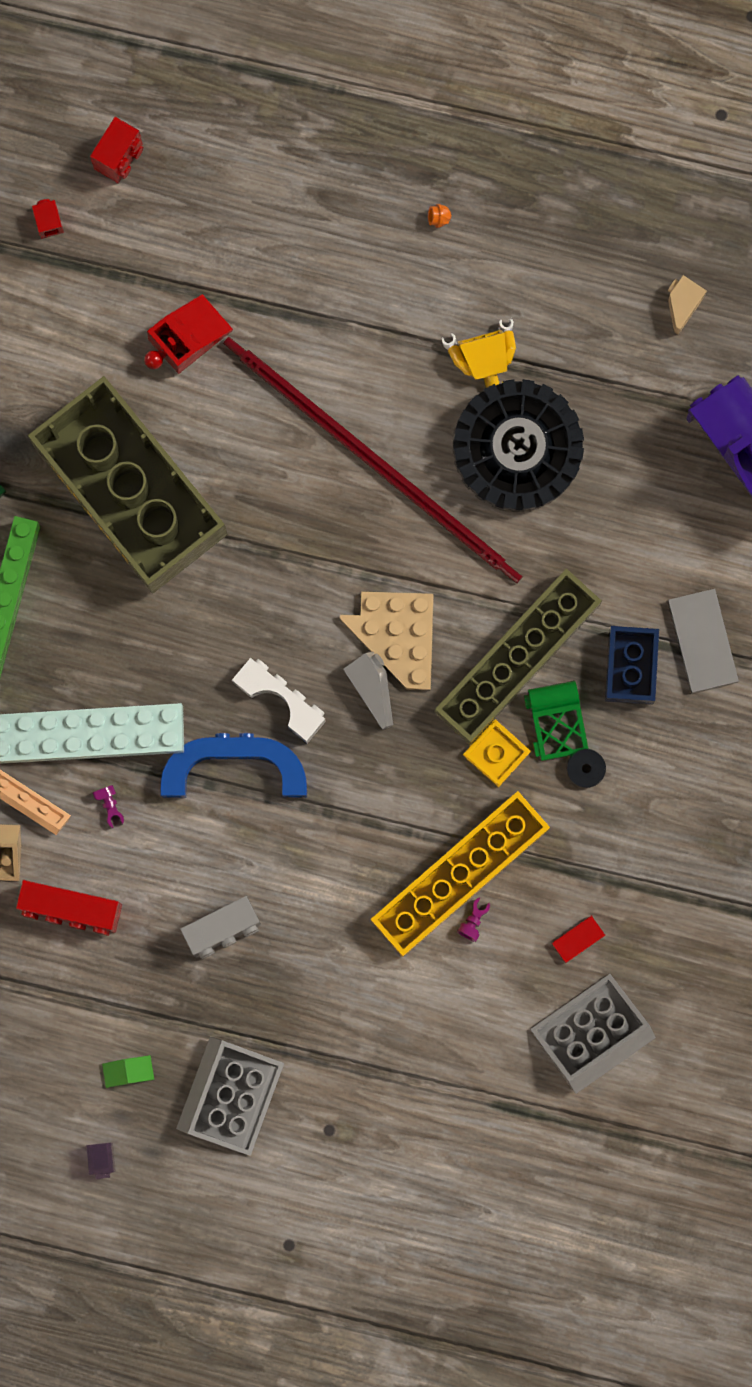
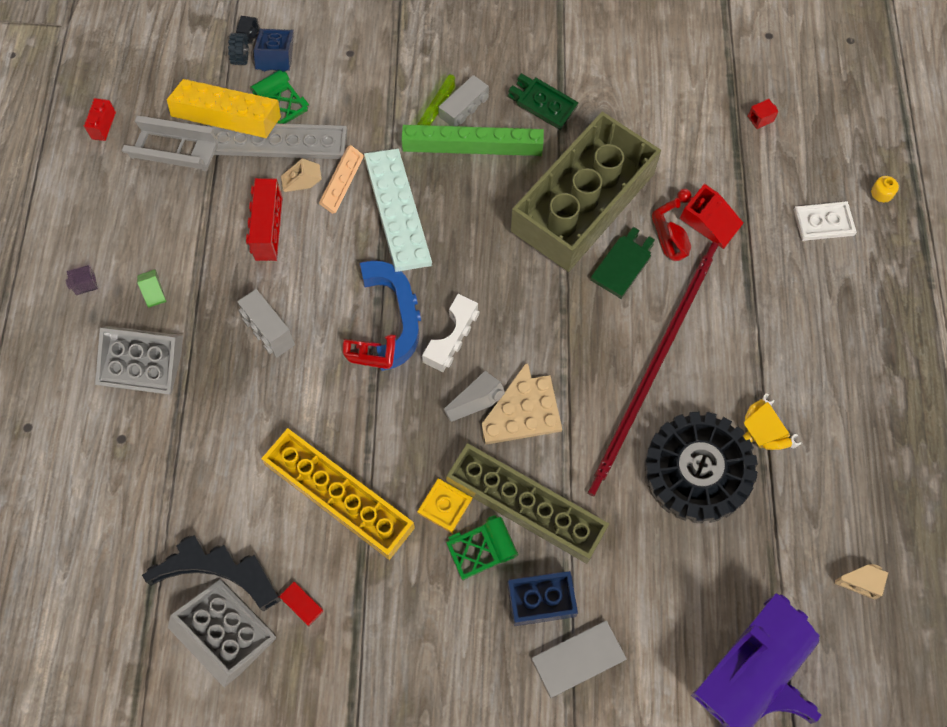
camera: 75 degrees right, 15 degrees down
red brick [90,117,144,184] -> none
magenta piece [92,785,124,828] -> none
orange plate [428,204,452,228] -> none
magenta piece [457,897,490,942] -> none
black piece [566,748,606,788] -> none
none -> black arch [142,535,282,612]
none -> red piece [342,335,396,369]
none -> dark green tile [590,227,655,299]
none -> red piece [652,198,691,261]
none -> white tile [794,201,857,241]
none -> yellow head [871,176,899,203]

